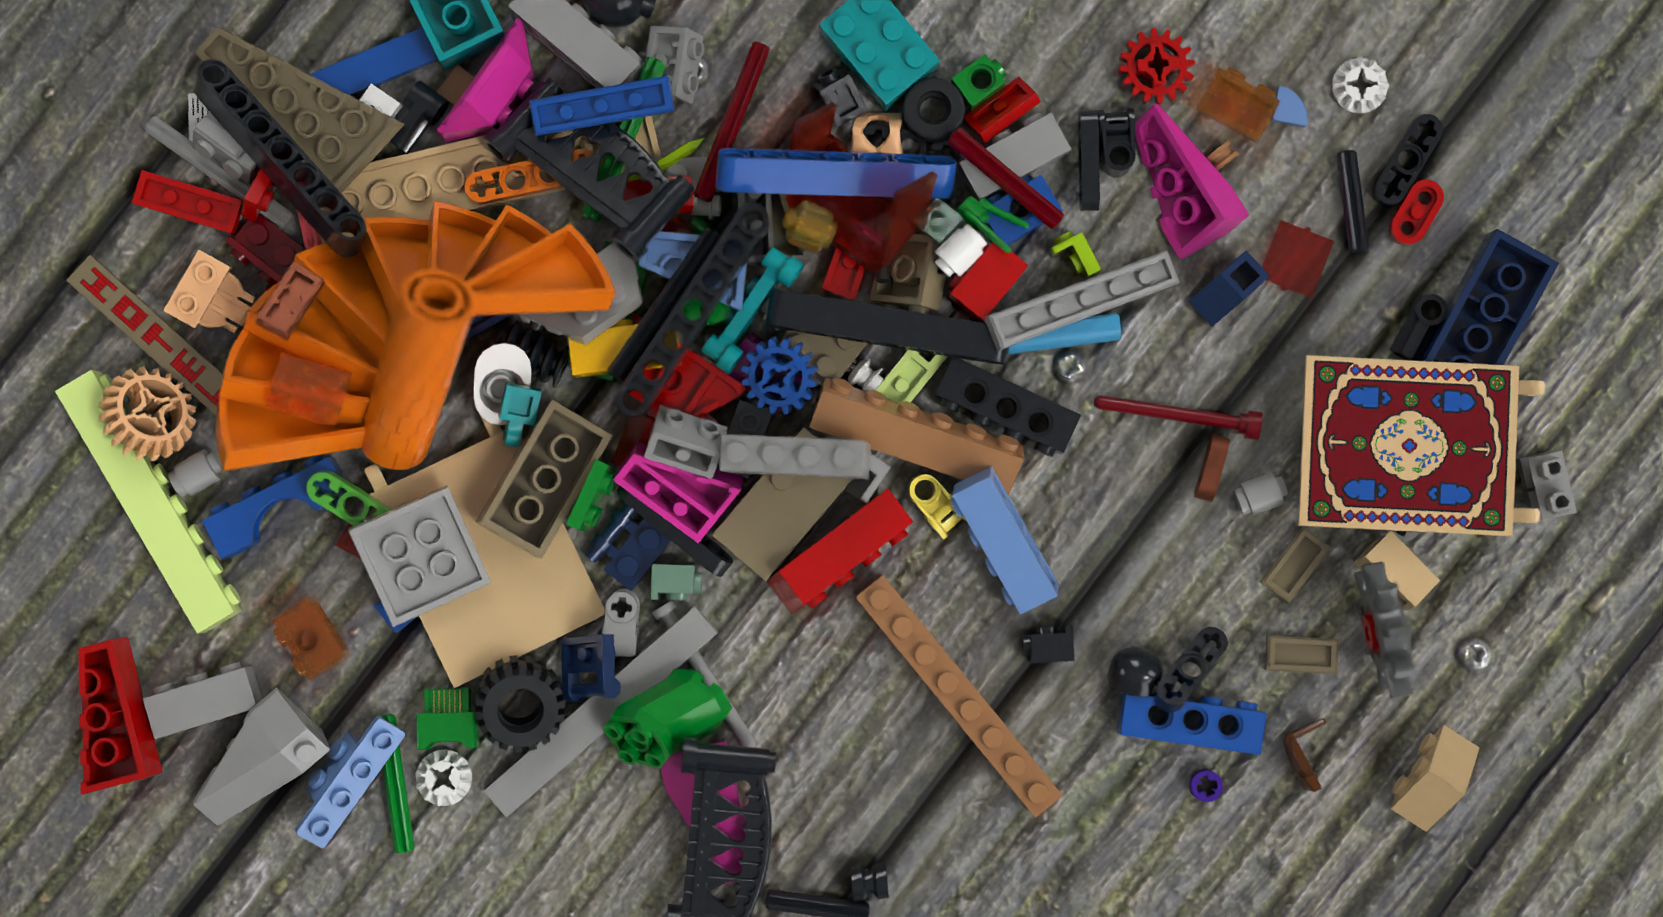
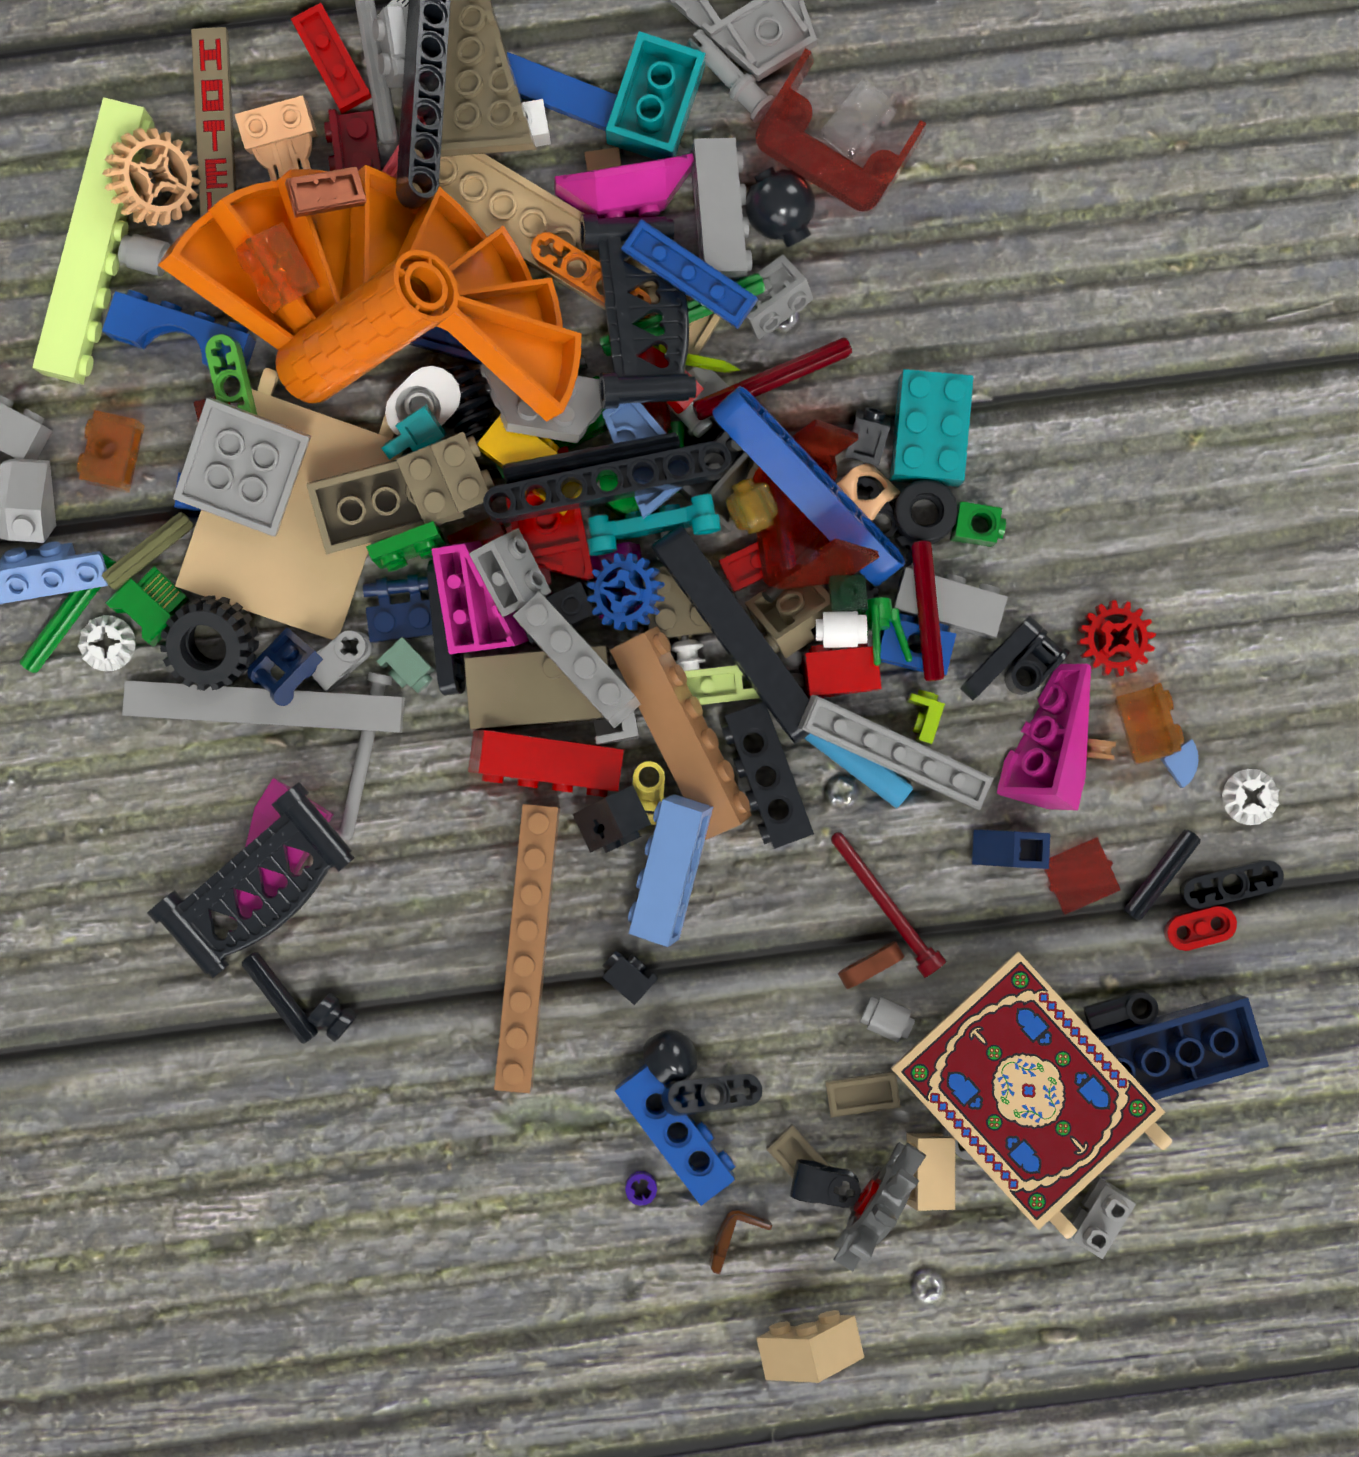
camera: 40 degrees right, 0 degrees up
red plate [242,156,285,222] -> none
black piece [389,80,449,154] -> none
green brick [603,668,732,769] -> none
red plate [963,77,1041,143] -> none
none -> olive axle [102,512,194,590]
none -> dark tan plate [396,431,494,524]
none -> black brick [572,785,651,853]
none -> black piece [790,1159,861,1208]

